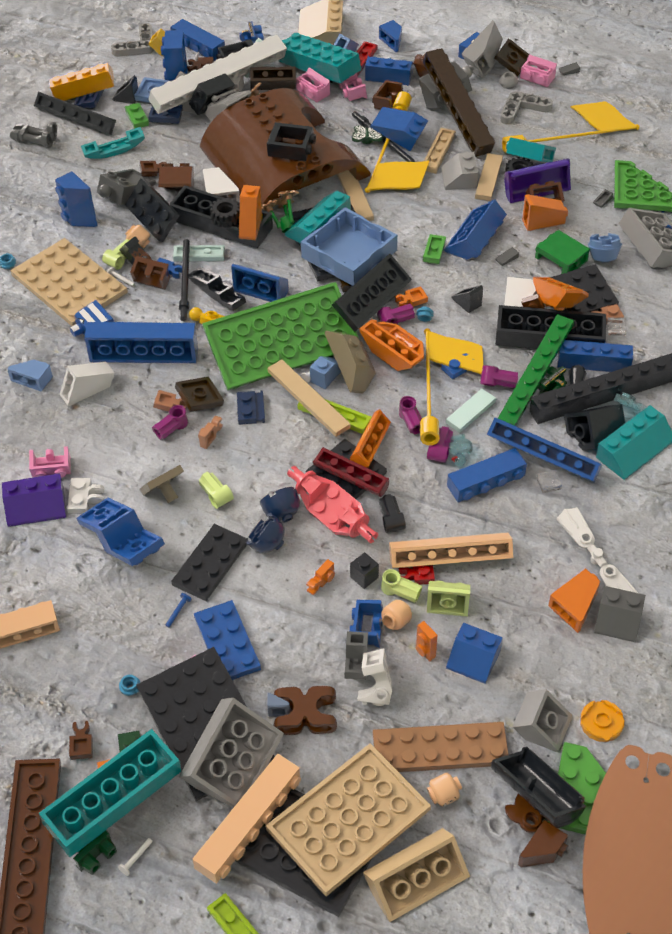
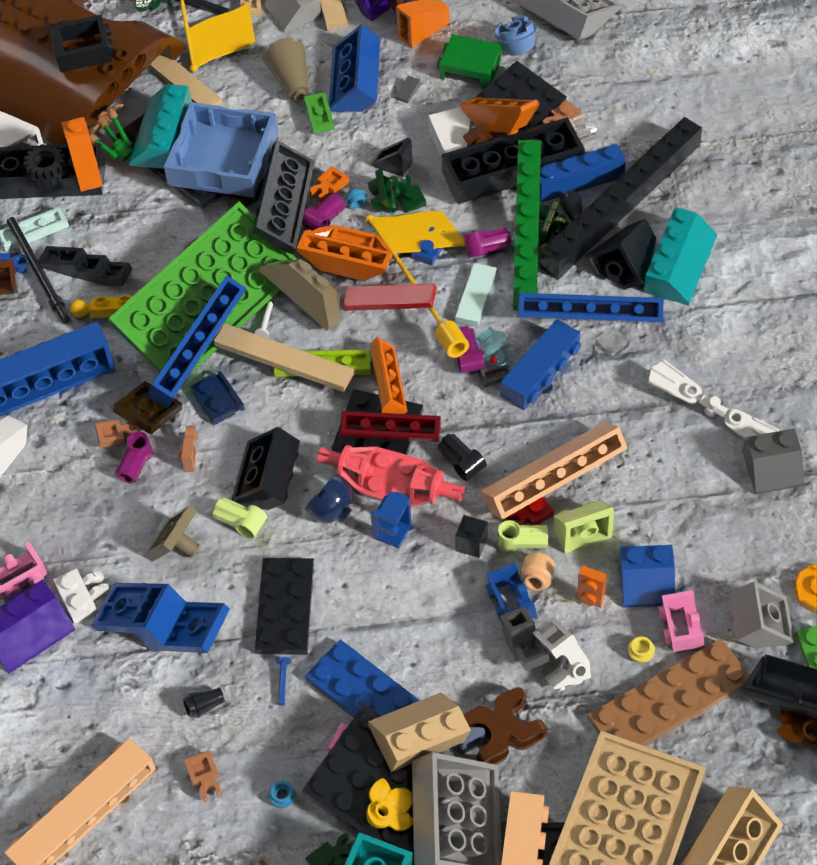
camera: 25 degrees left, 5 degrees up
blue slope [231,264,289,302] -> none
dark blue cylinder [246,513,285,553] -> none
orange plate [306,559,335,595] -> none
medium blue slope [310,356,341,389] -> none
magenta piece [399,396,422,435] -> none
light nougat head [427,773,462,807] -> none
orange slope [548,568,600,633] -> none
clear light blue plate [614,392,647,412] -> none
none -> blue brick [147,275,246,408]
none -> black cone [183,687,225,718]
none -> nougat plate [184,750,222,802]
none -> black slope [231,427,300,510]
none -> dark tan cone [262,37,309,101]
none -> tile [343,283,437,311]
none -> yellow plate [366,778,413,831]
none -> tan slope [367,692,471,772]
none -> dark green hips [368,168,405,213]
none -> blue window [370,491,412,549]
none -> dark green plate [397,175,426,213]
none -> dark grey piece [479,365,511,387]
none -> light yellow plate [628,637,655,663]
none -> bright pink window [658,590,704,652]

